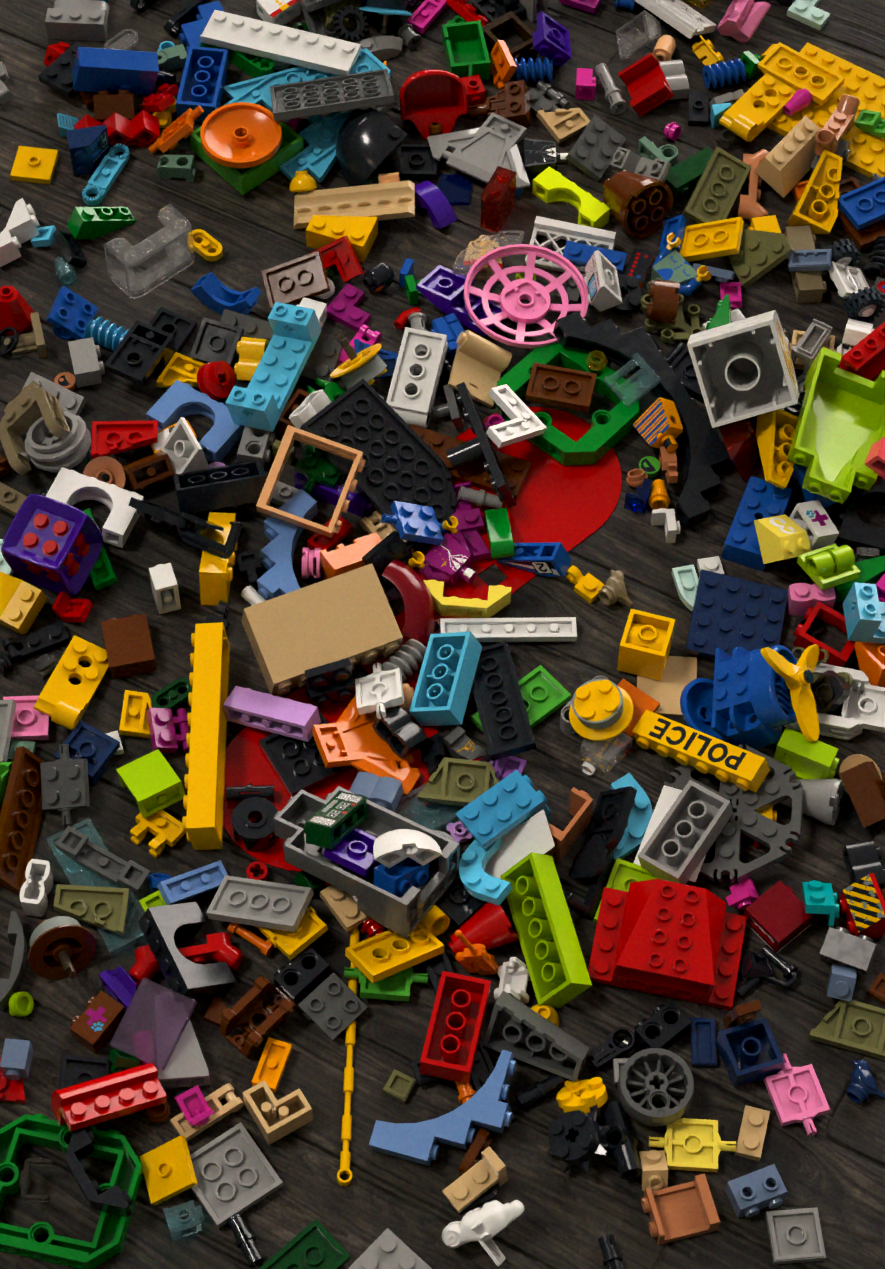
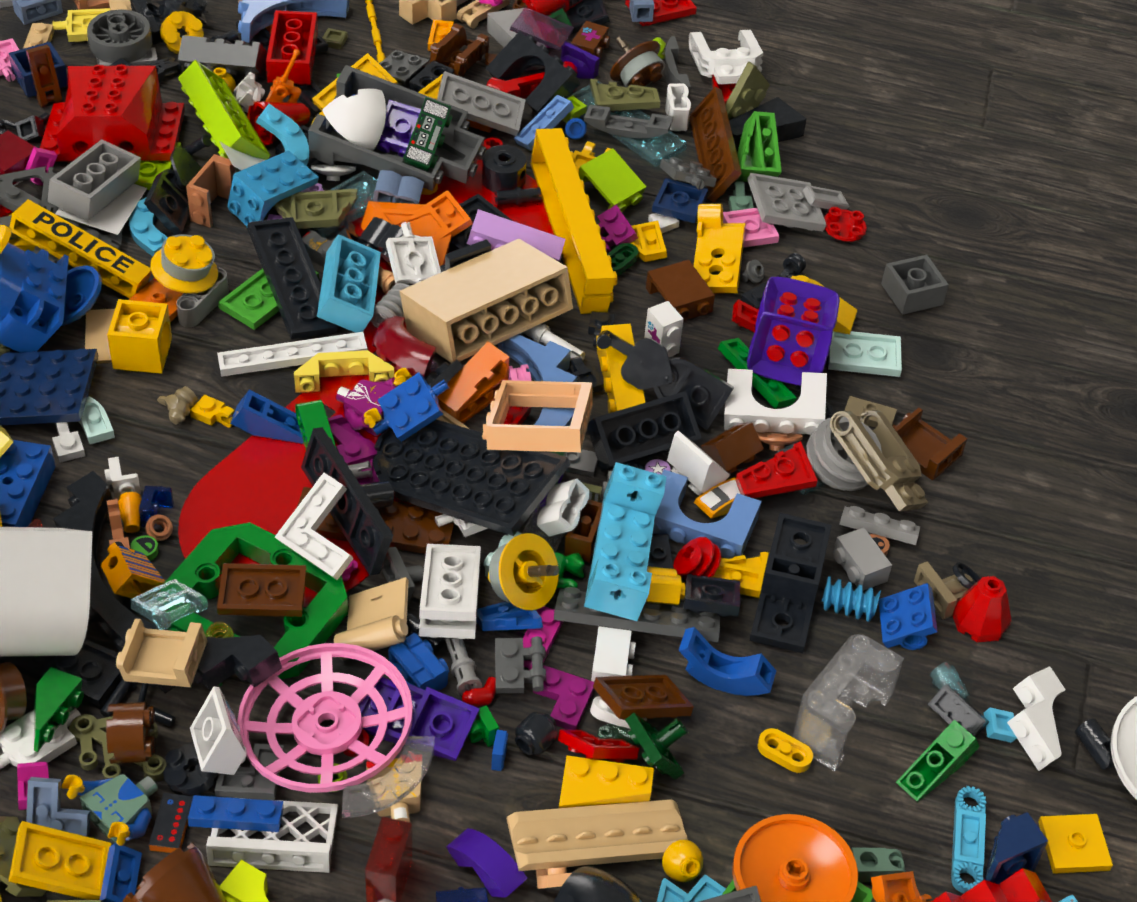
camera: 165 degrees right, 10 degrees down
none -> tan panel [116,619,207,687]
none -> dark grey plate [495,636,546,693]
none -> dark green plate [625,713,688,780]

